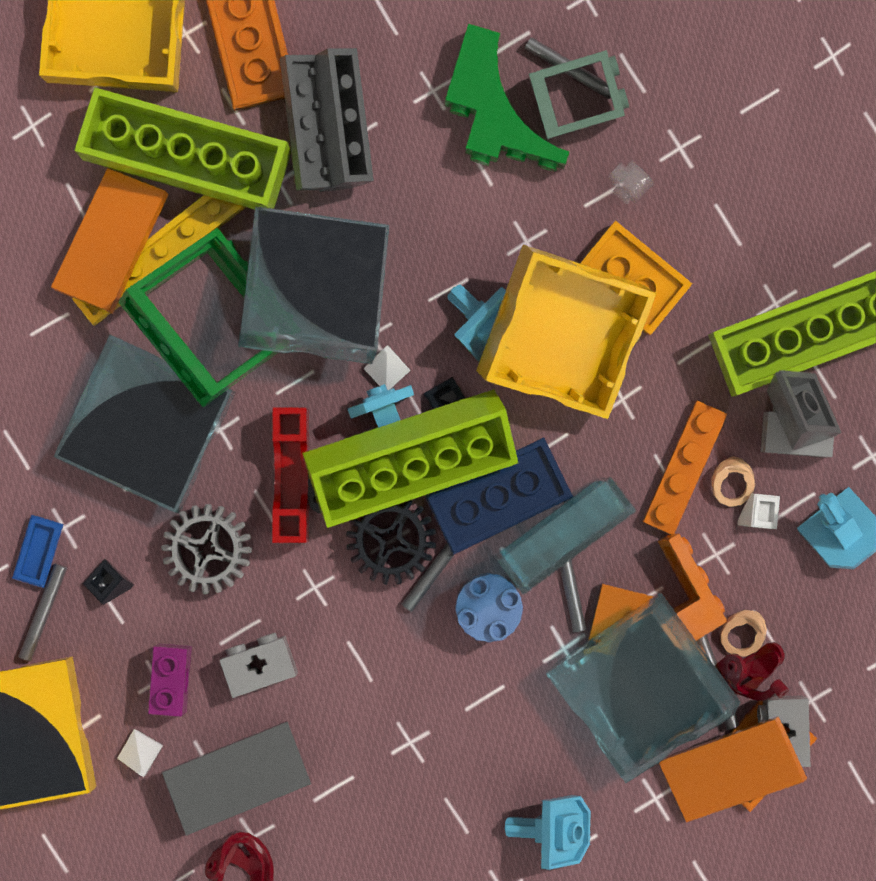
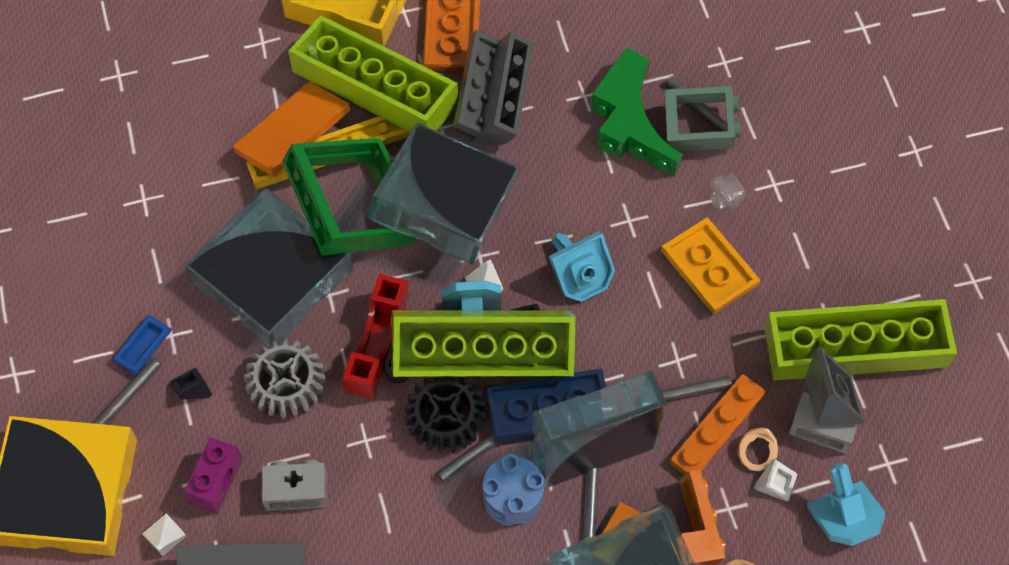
camera: 15 degrees right, 25 degrees down
yellow tile [476,244,657,419] -> none
none -> flat silver bar [643,376,732,406]

